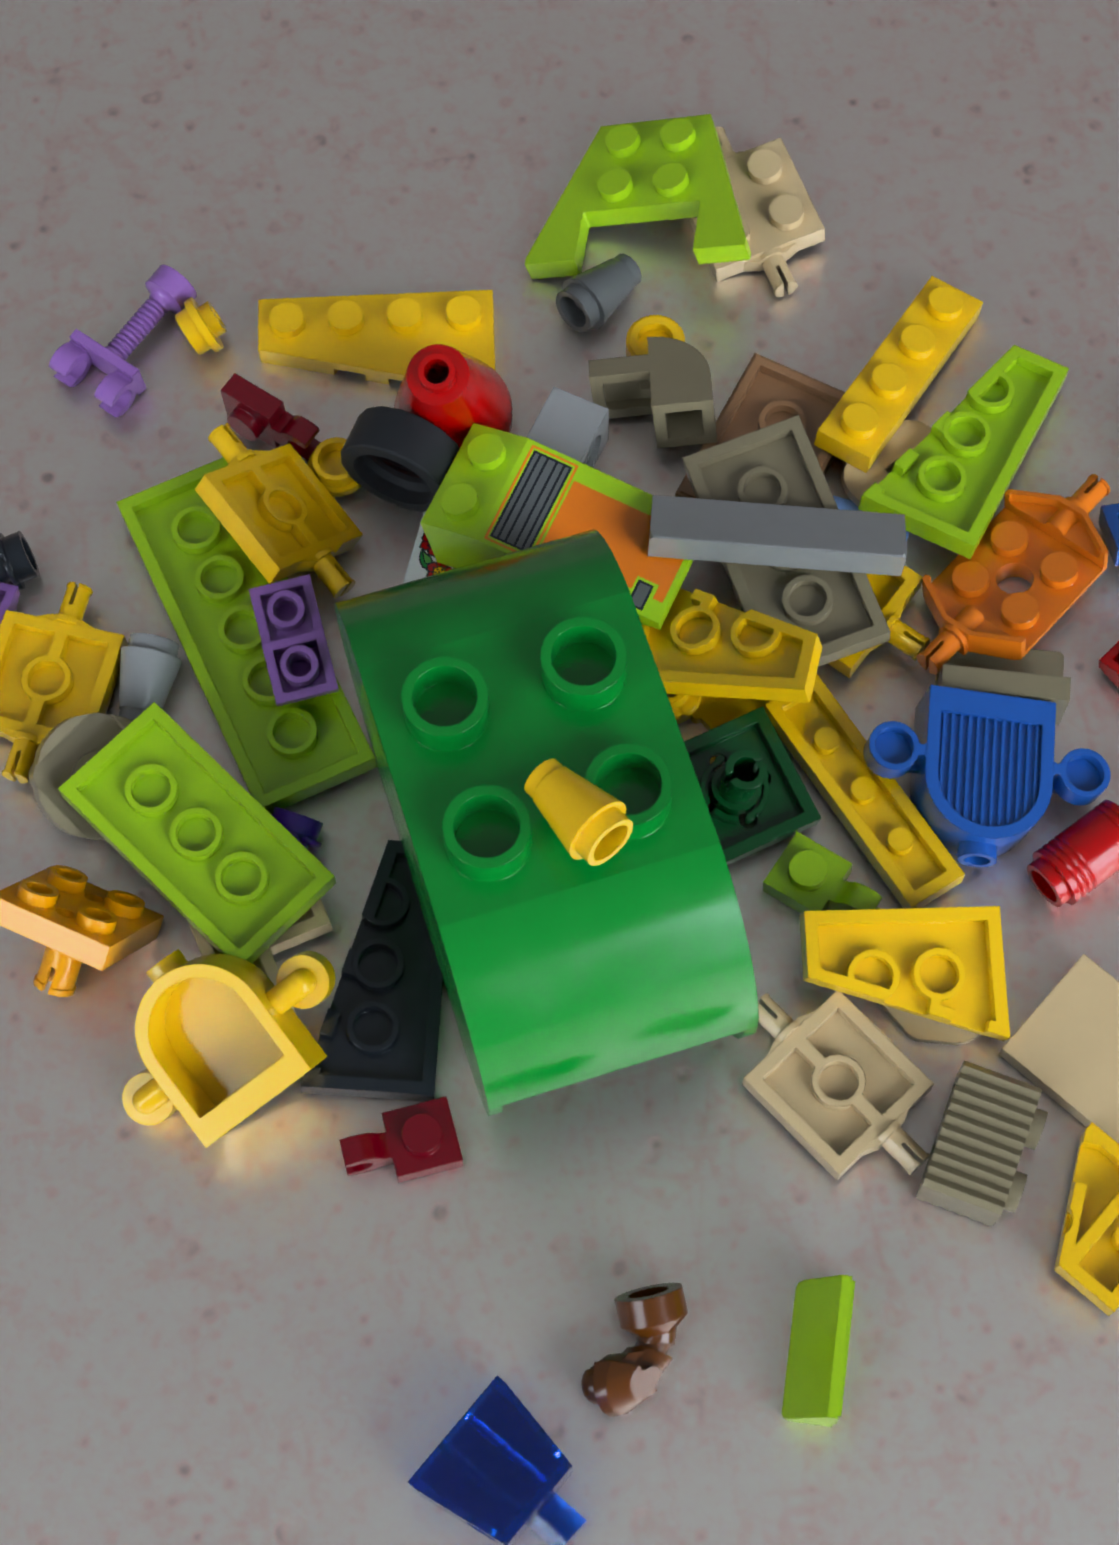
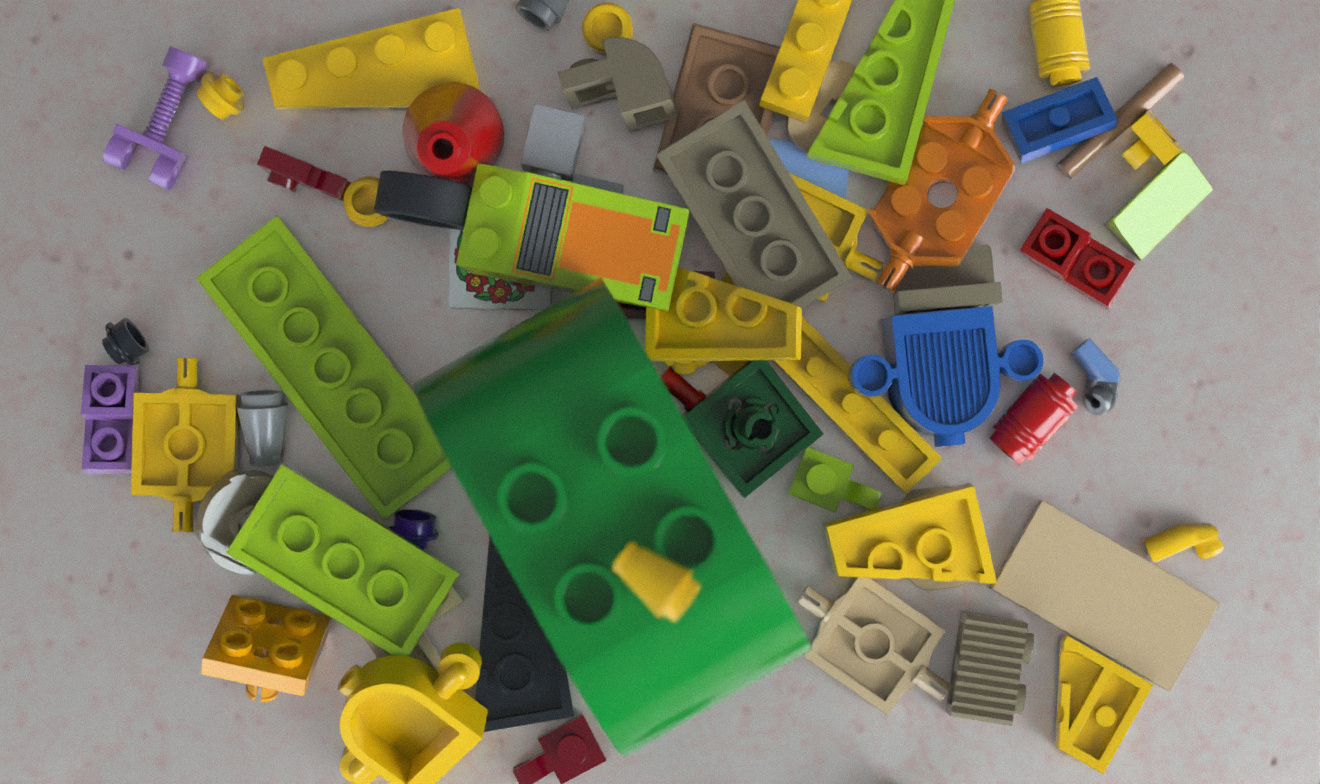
camera: 15 degrees left, 20 degrees up
yellow plate [195,423,363,599] -> none
medium lavender slope [249,574,339,707] -> none
light grey slope [648,495,907,576] -> none

